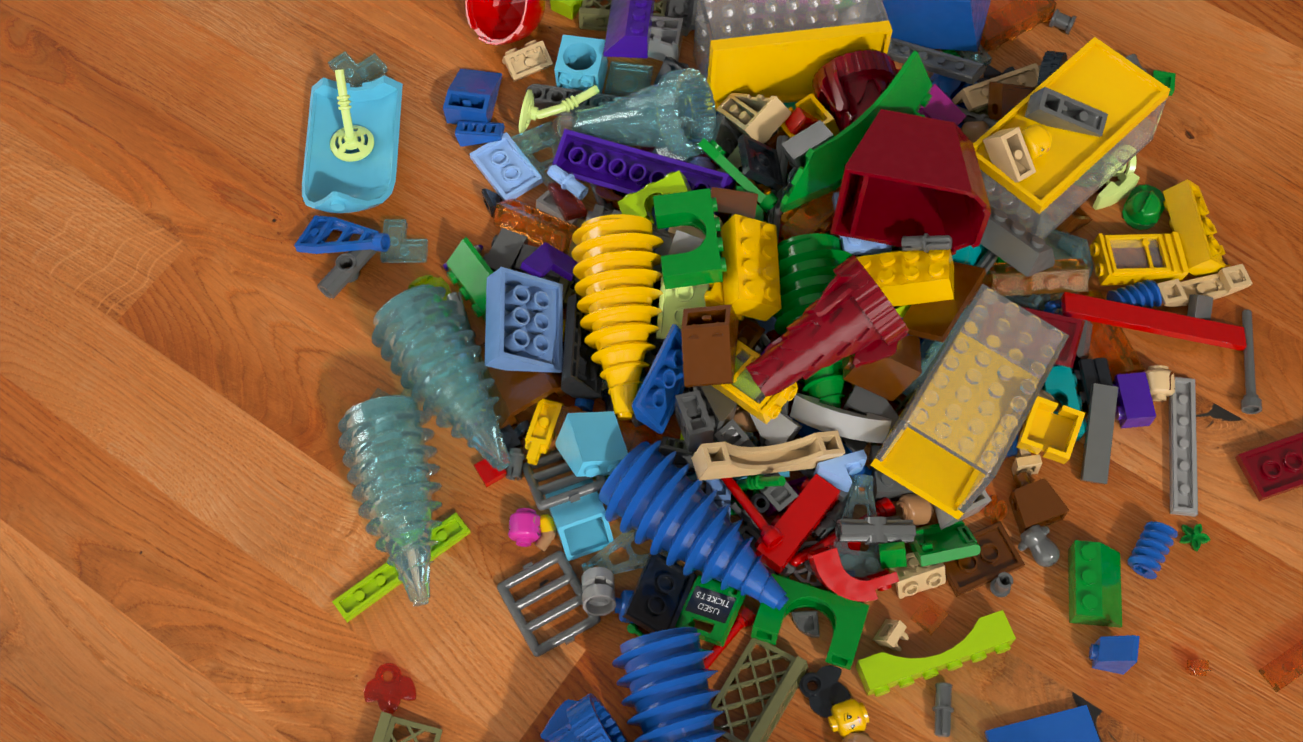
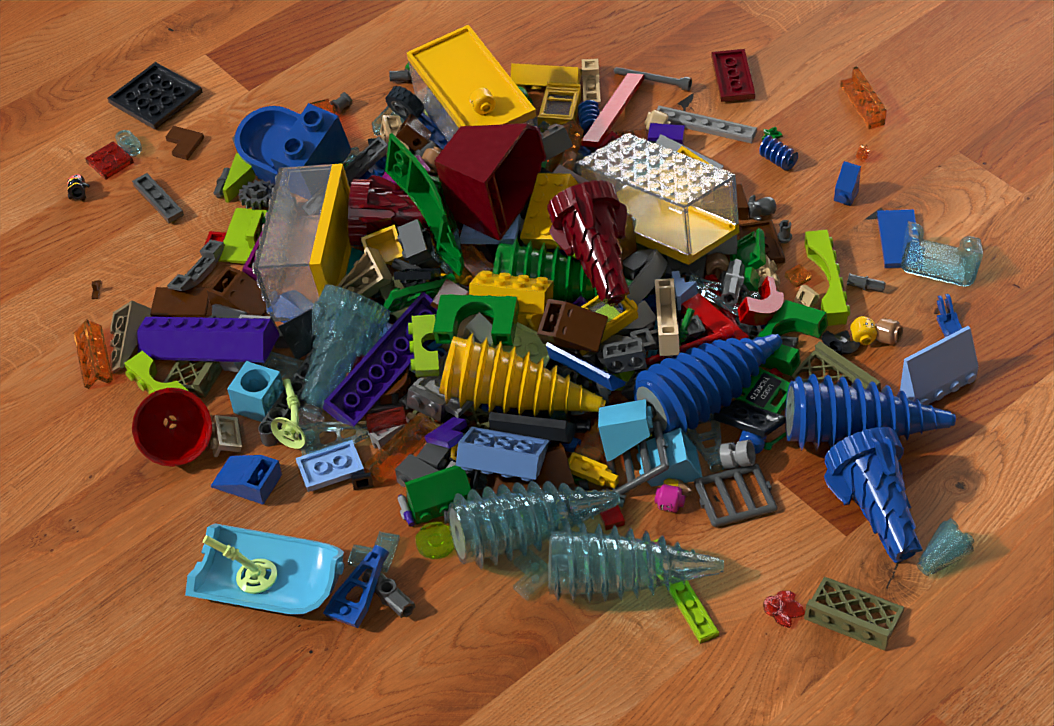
camera: 75 degrees left, 15 degrees down
clear light blue tile [328,51,388,87] -> none
blue slope [455,121,505,147] -> none
light blue axle [547,165,589,200] -> none
red slope [785,107,819,135] -> none
dark grey axle [901,233,952,253] -> none
tan slope [983,127,1036,183] -> none
dark grey slope [1024,87,1108,137] -> none
green slope [1068,540,1122,628] -> none
dark grey slope [1187,294,1213,320] -> none

